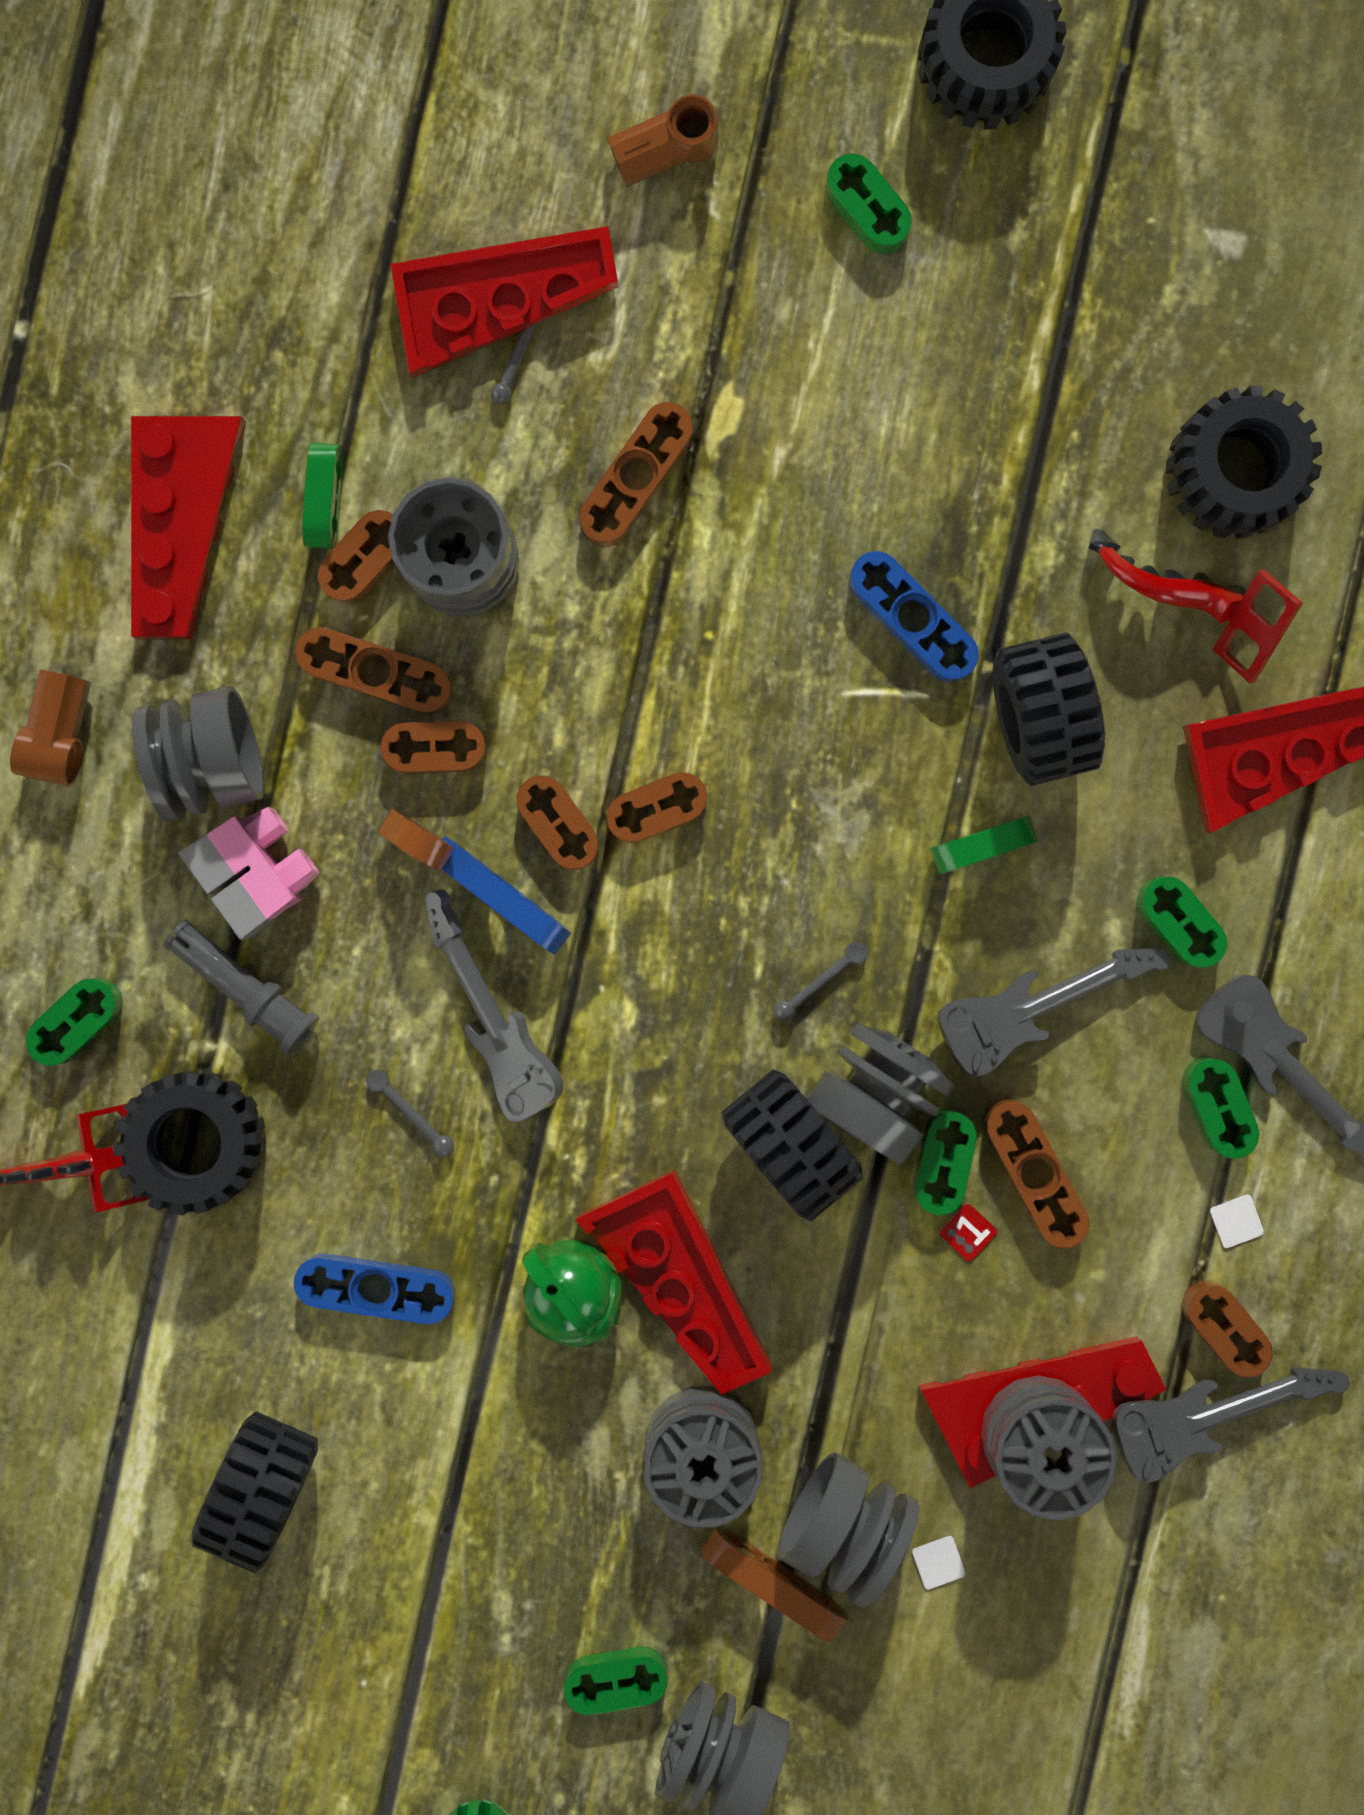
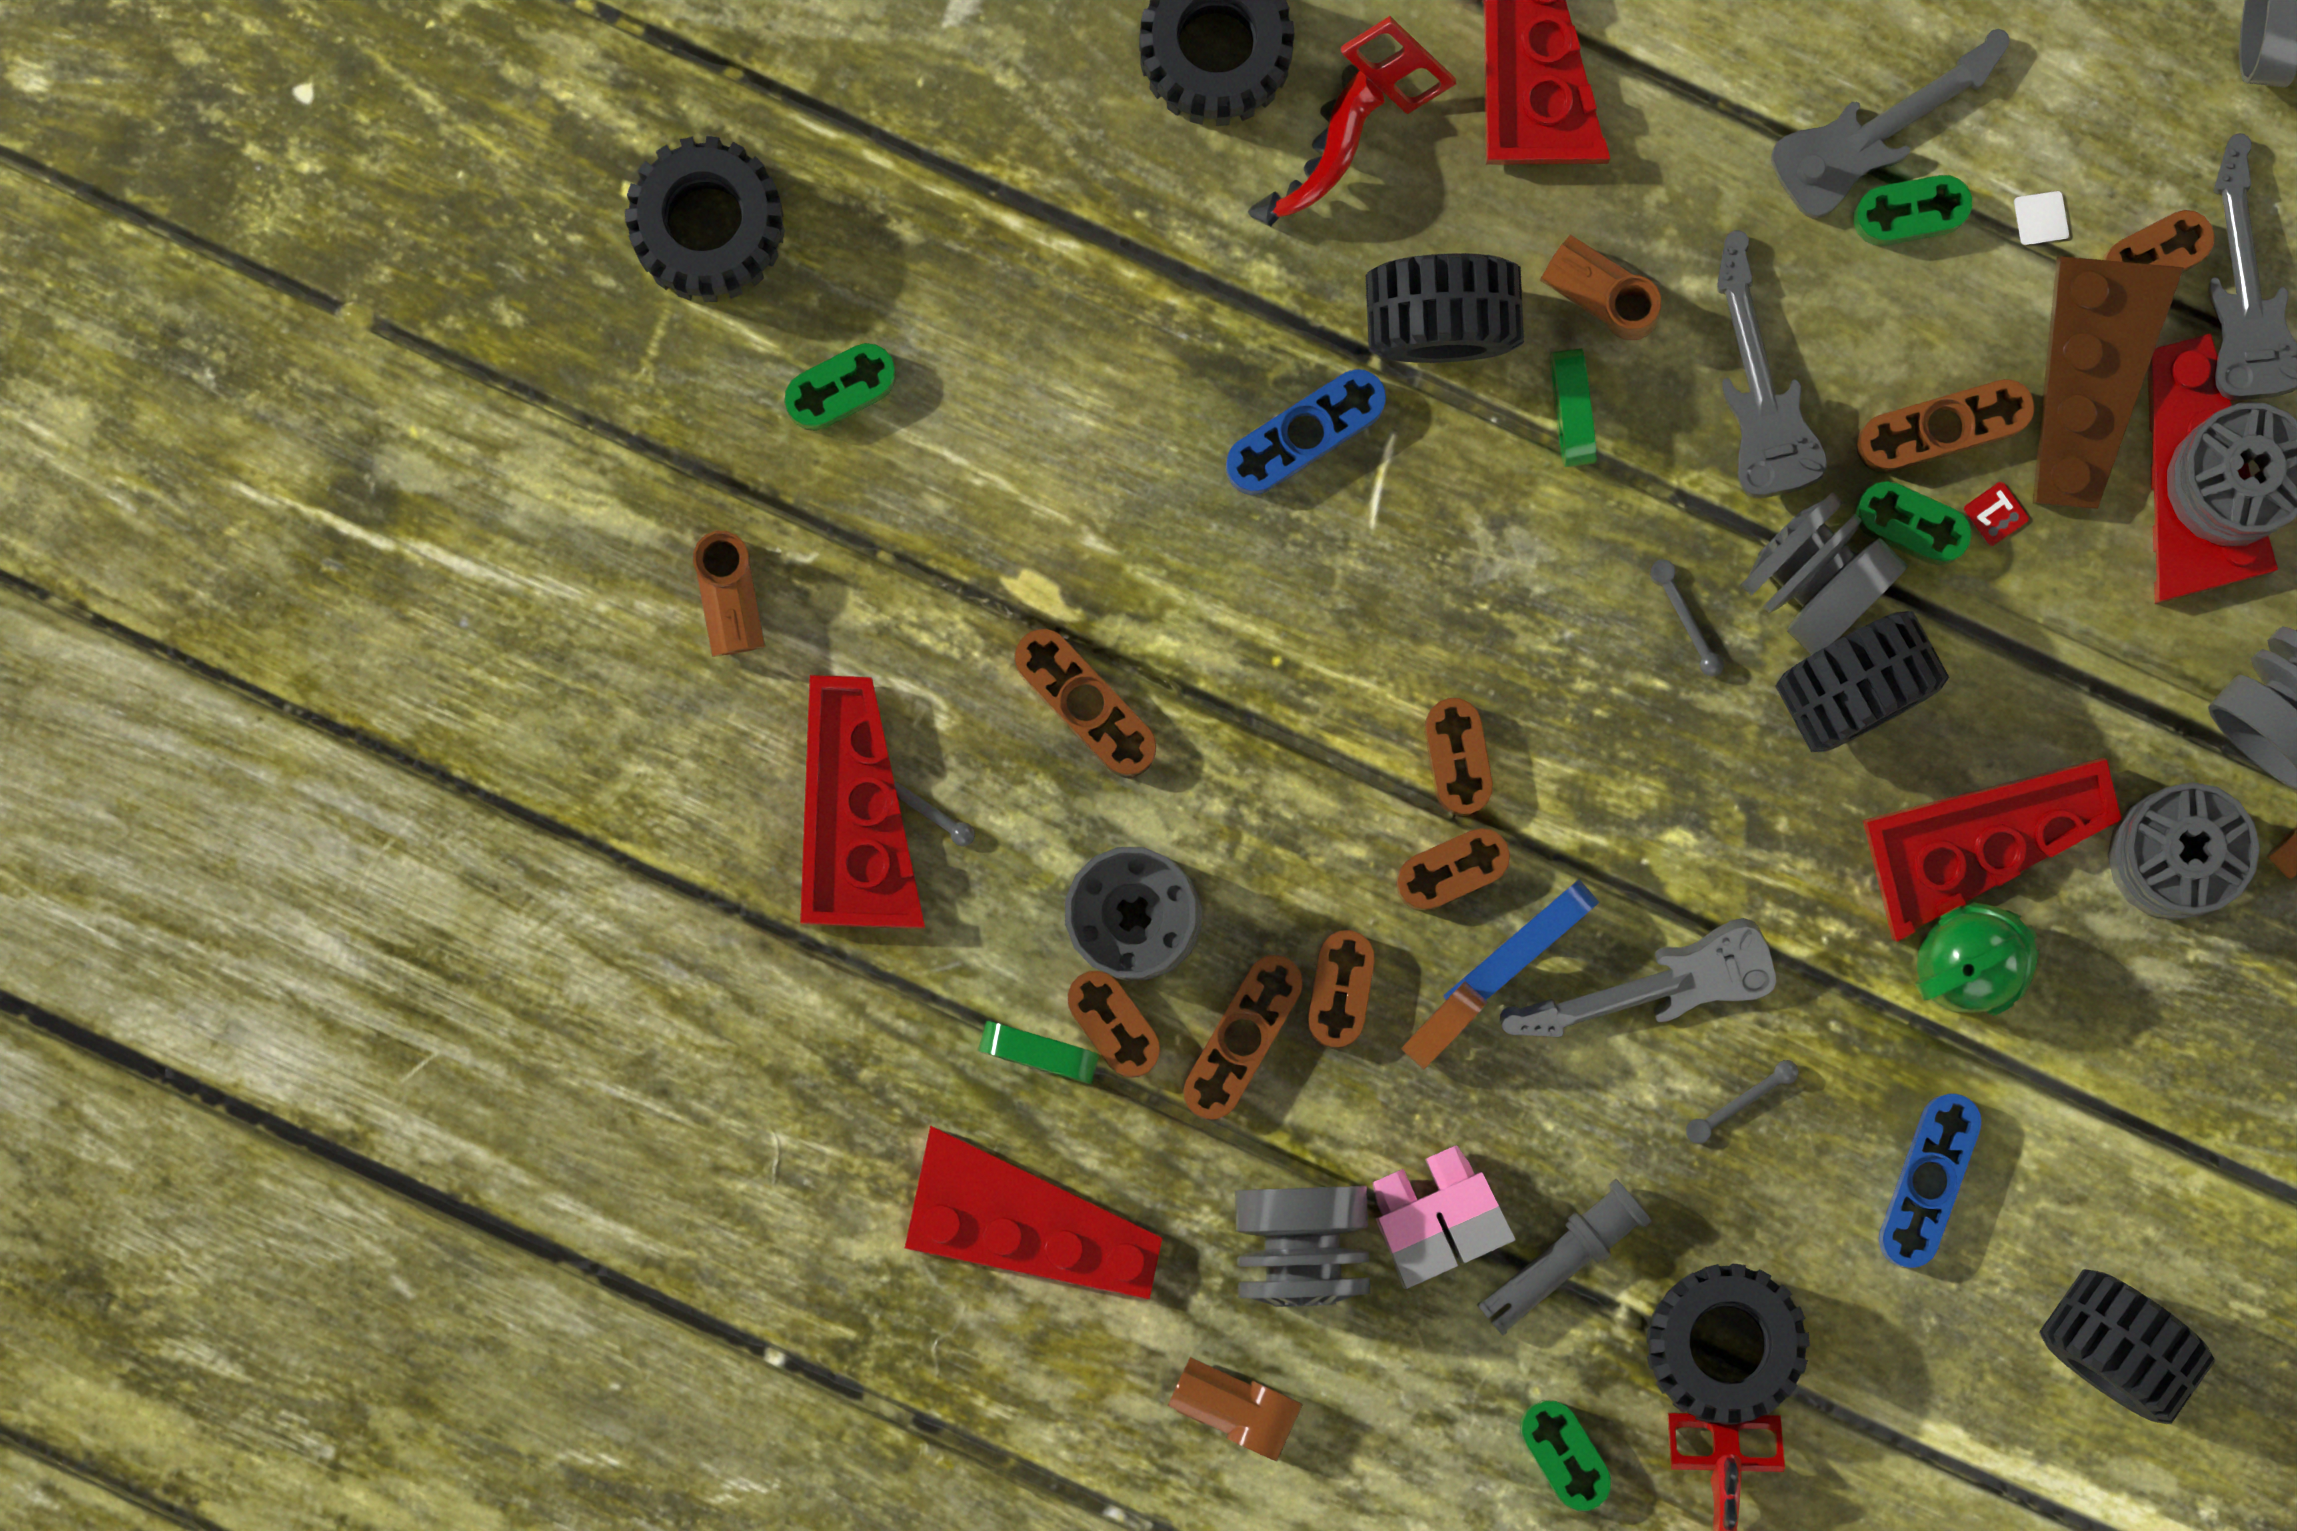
camera: 80 degrees left, 5 degrees down
green beam [1137,876,1228,968] -> none
none -> dark orange piece [1540,234,1661,340]
none -> reddish brown wing [2033,256,2184,509]

